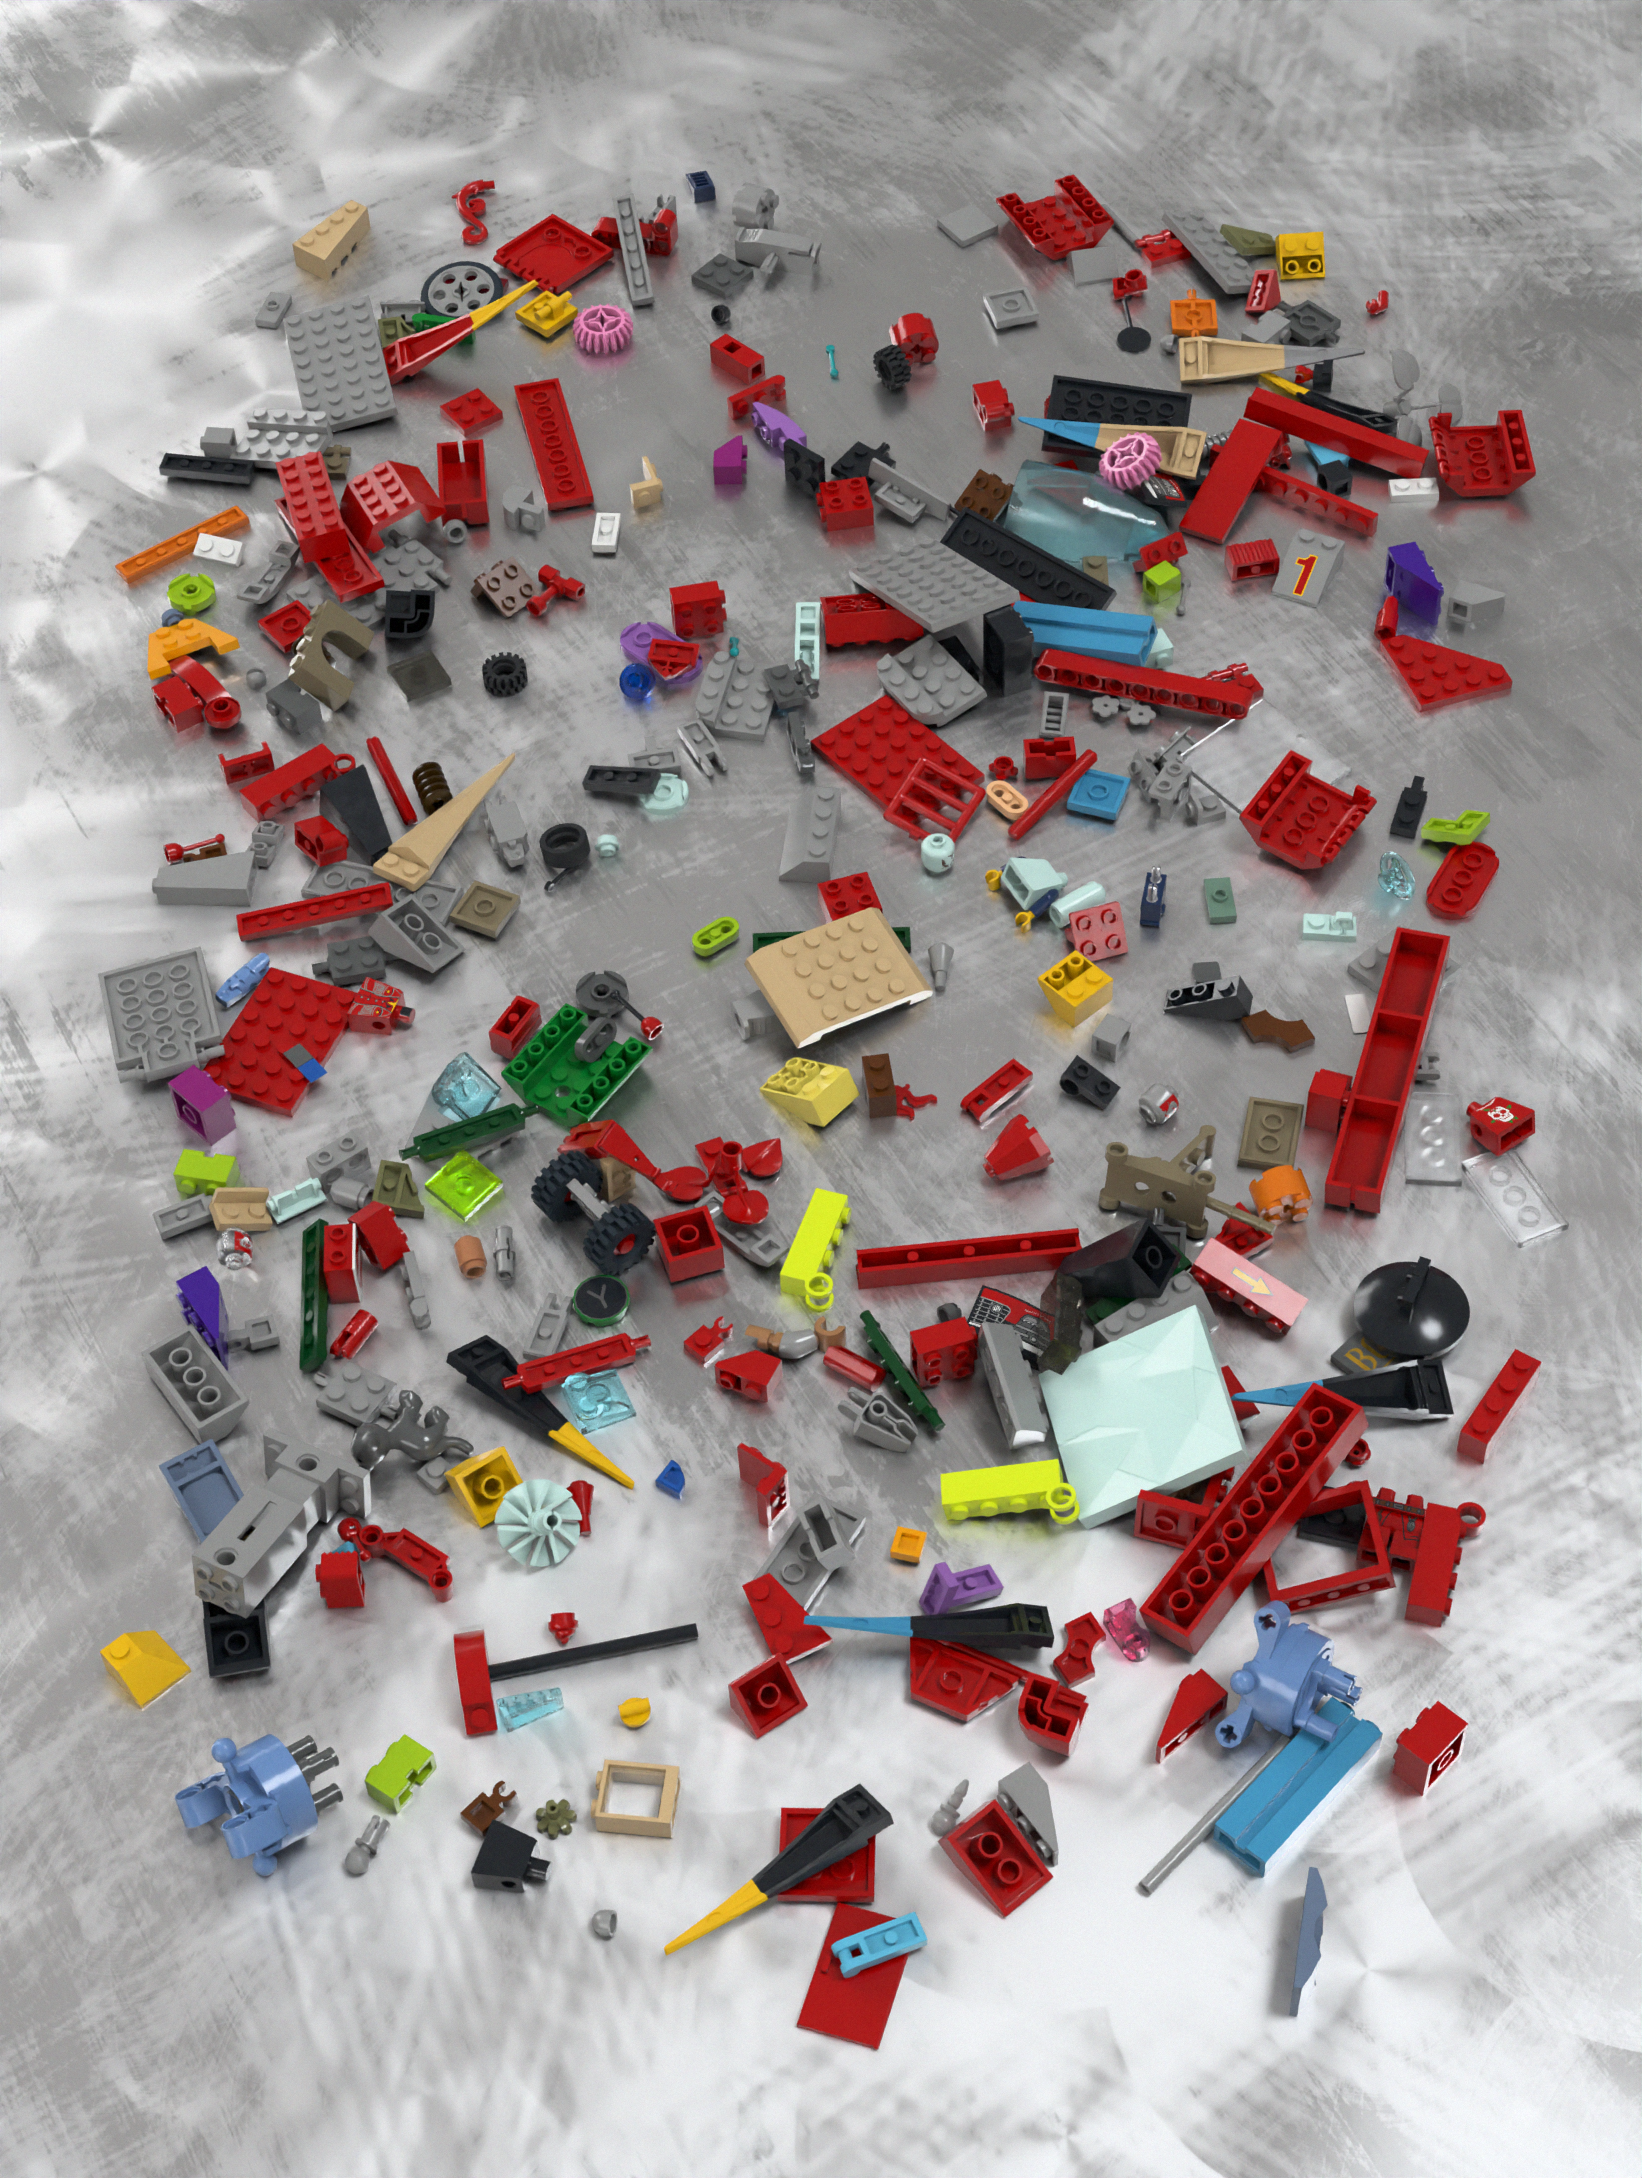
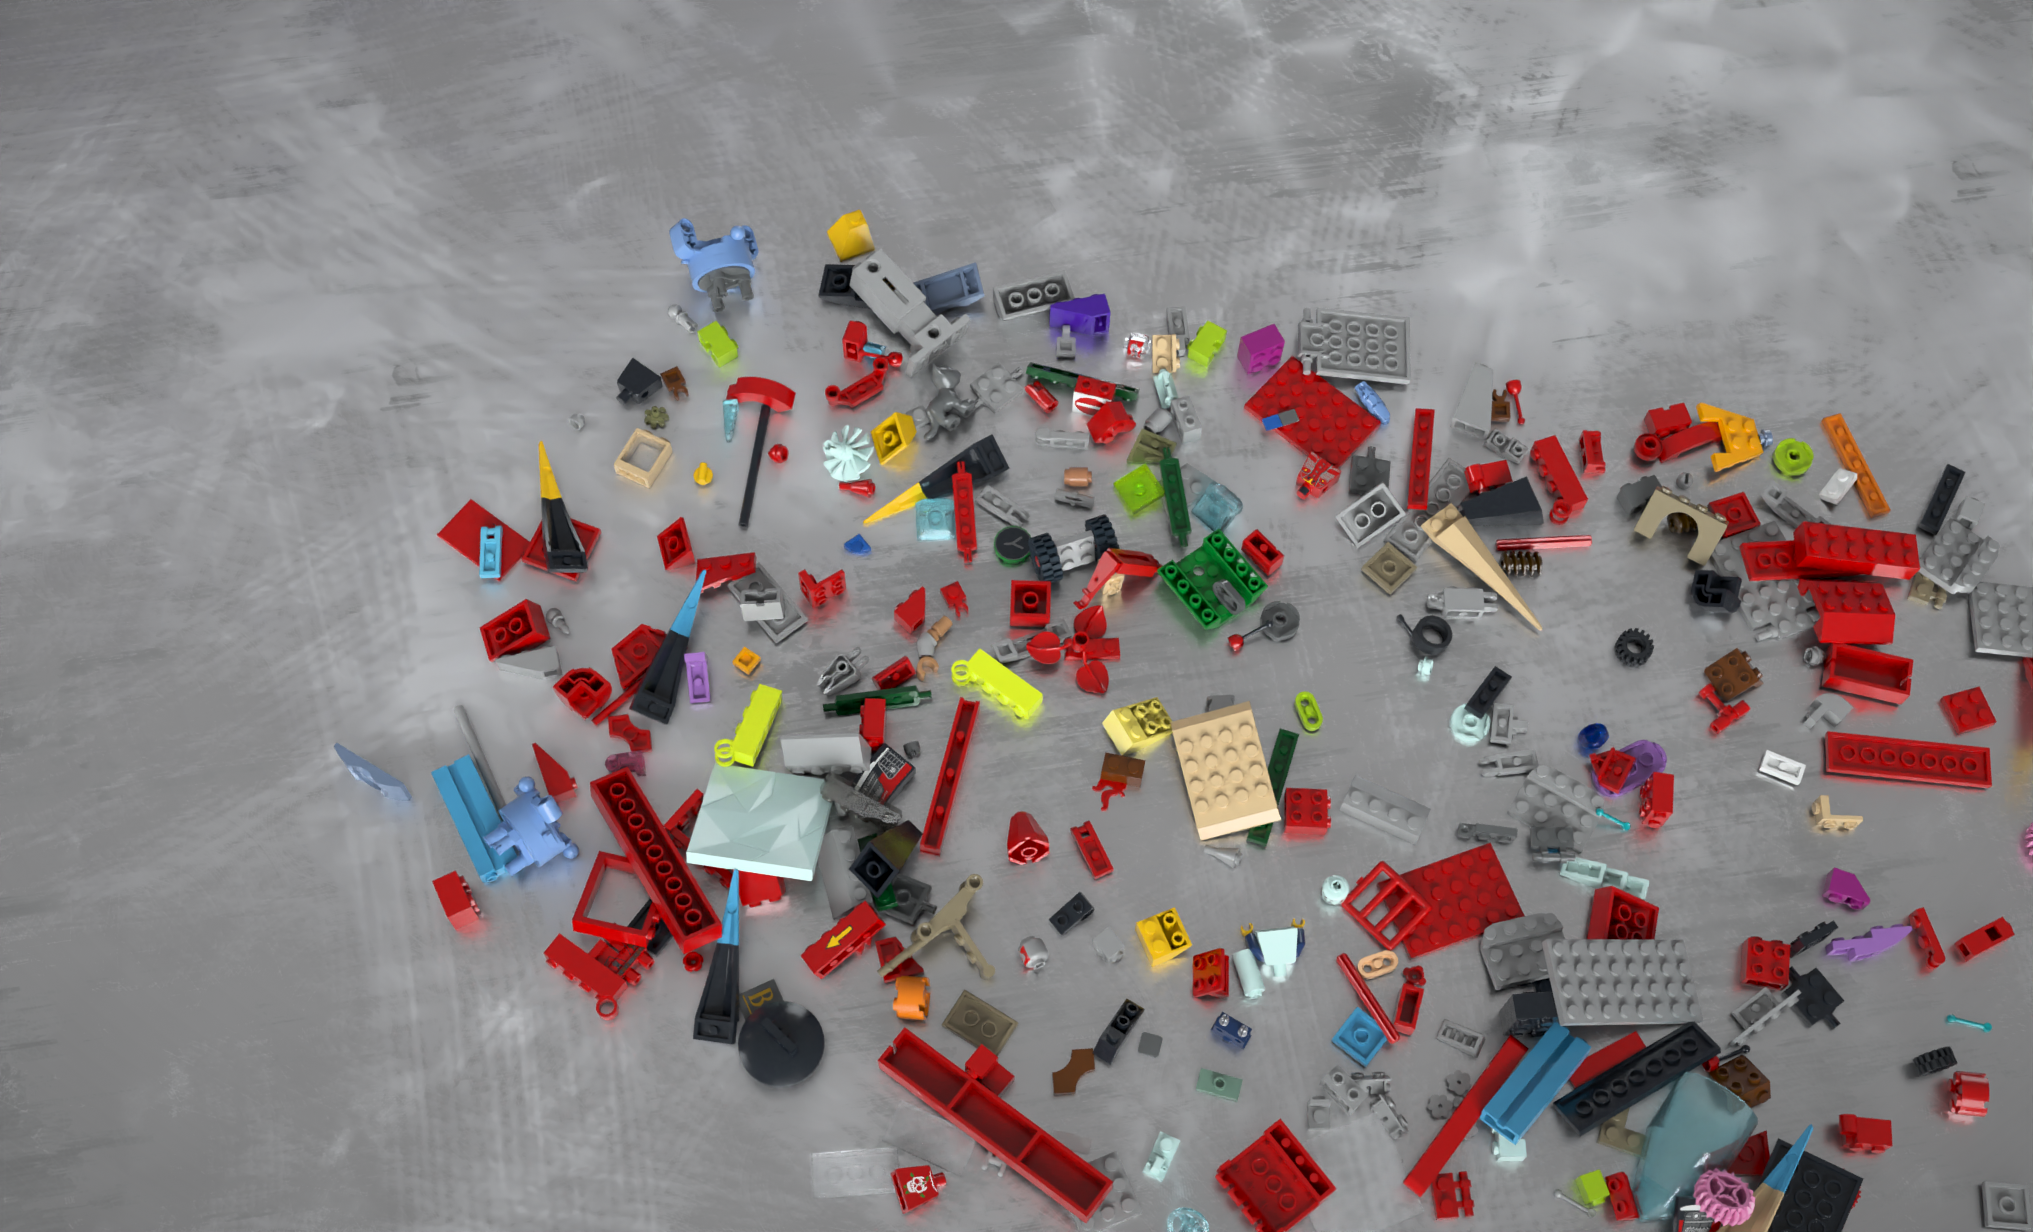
camera: 105 degrees right, 15 degrees up
clear smoke plate [386,650,452,703] -> none
red brick [1457,1349,1542,1464] -> none

